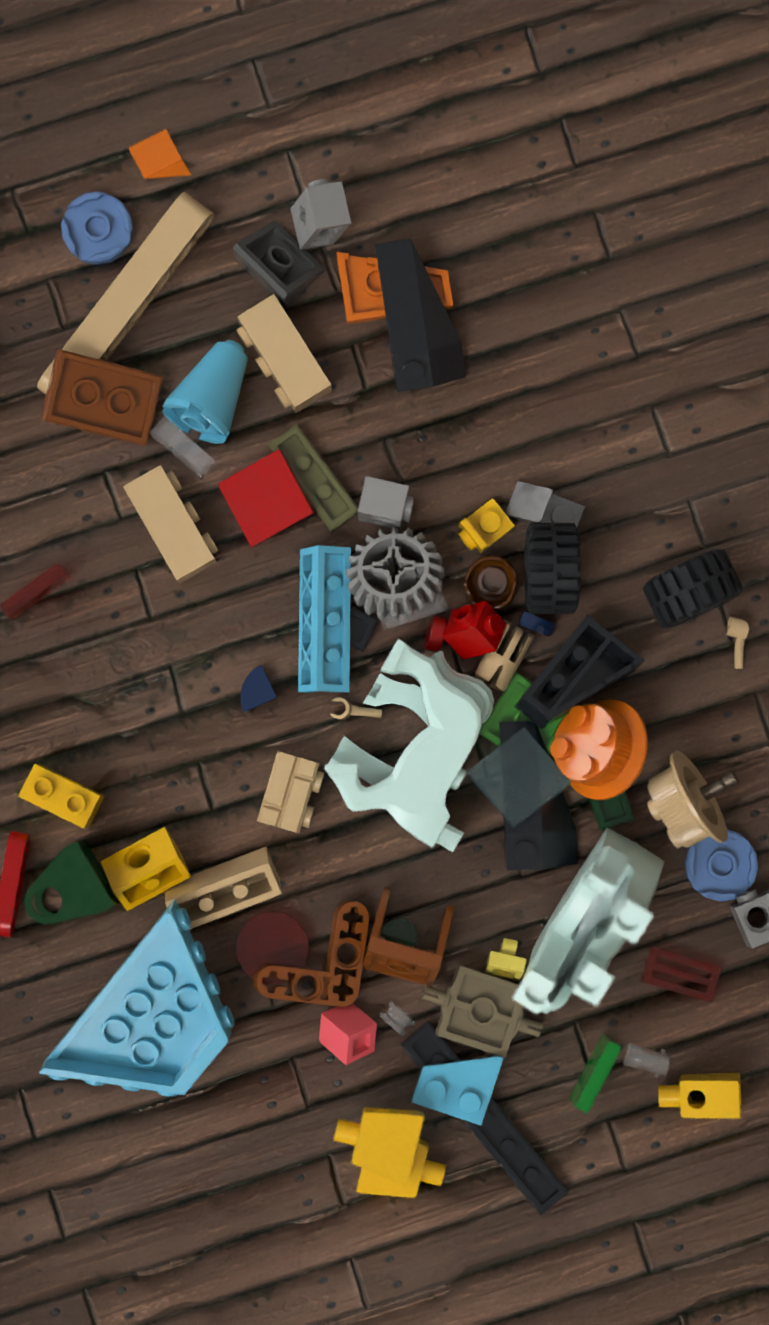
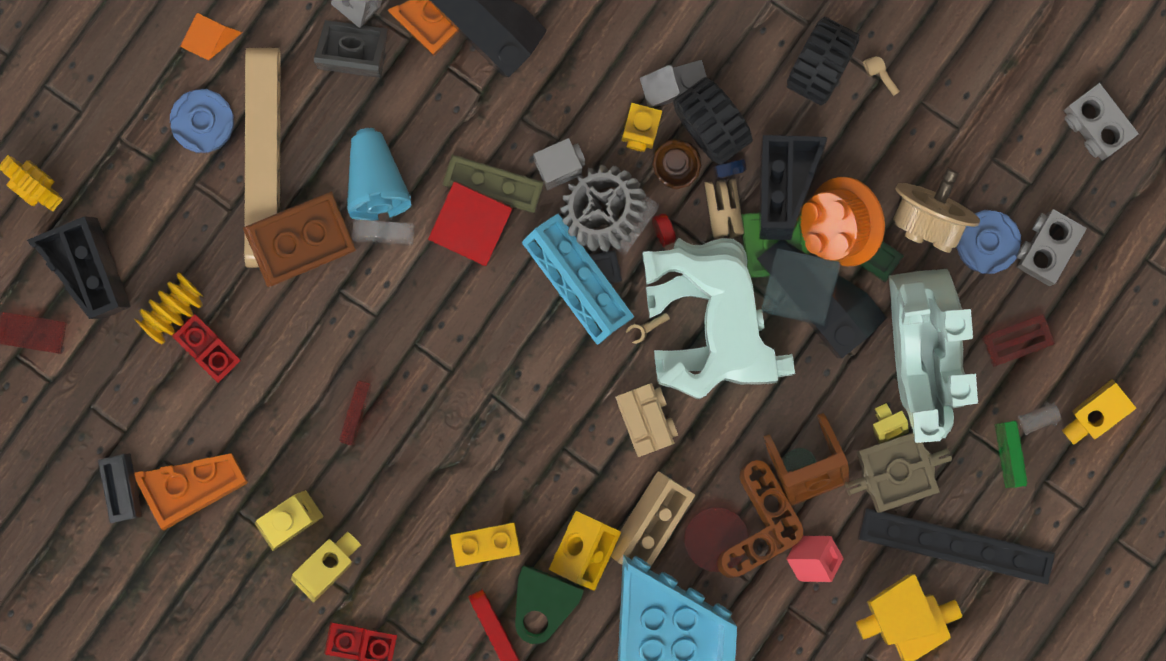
camera: 35 degrees left, 0 degrees up
tan brick [123,465,218,584] -> none
tan brick [236,294,332,413] -> none
dark blue tile [240,665,277,713] -> none
clear bush [379,1001,415,1036] -> none
medium azure wing [411,1055,504,1126] -> none
red brick [442,601,507,660] -> none

